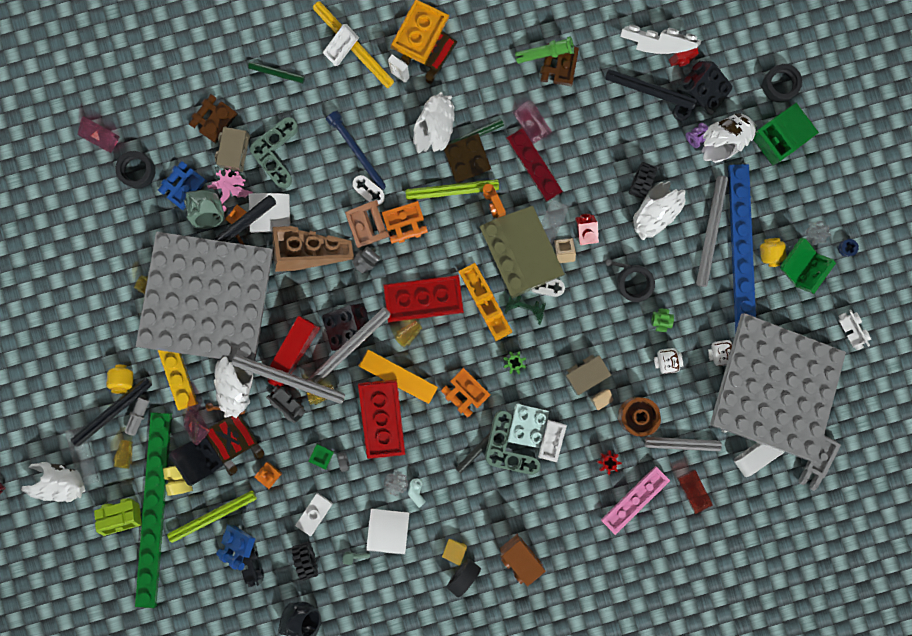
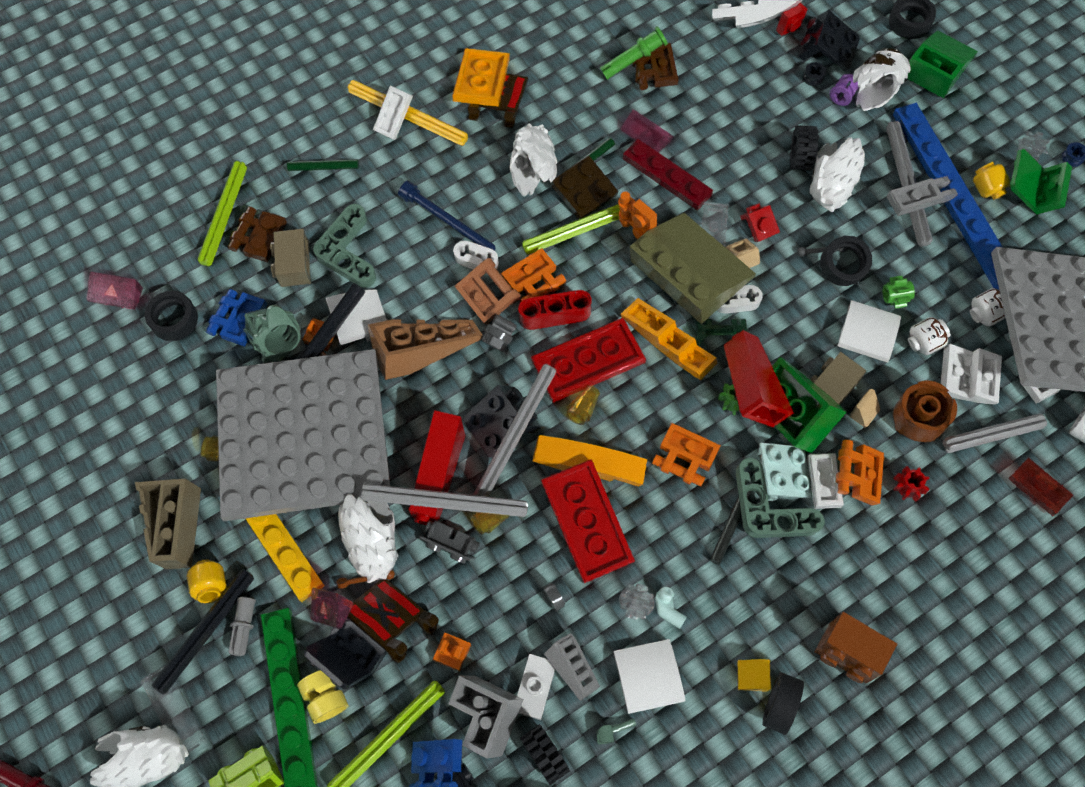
camera: 15 degrees left, 20 degrees down
clear yellow cone [112,440,133,469] -> none
bright pink piece [207,169,253,212] -> none
green plate [308,443,335,470] -> none
white plate [388,55,410,82] -> none
bright pink plate [601,466,670,535] -> none
black axle [605,69,697,109] -> none
none -> dark tan wedge [135,479,201,569]
none -> lime axle [198,161,247,267]
none -> light grey brick [449,676,524,759]
none -> red beam [518,290,592,330]
none -> light grey slope [544,633,600,701]
none -> red slope [724,330,794,427]
none -> green slope [772,357,846,453]
none -> orange plate [836,440,884,506]
none -> white slope [837,300,901,363]
none -> light grey hinge [886,176,958,216]
none -> white slope [941,344,1002,405]

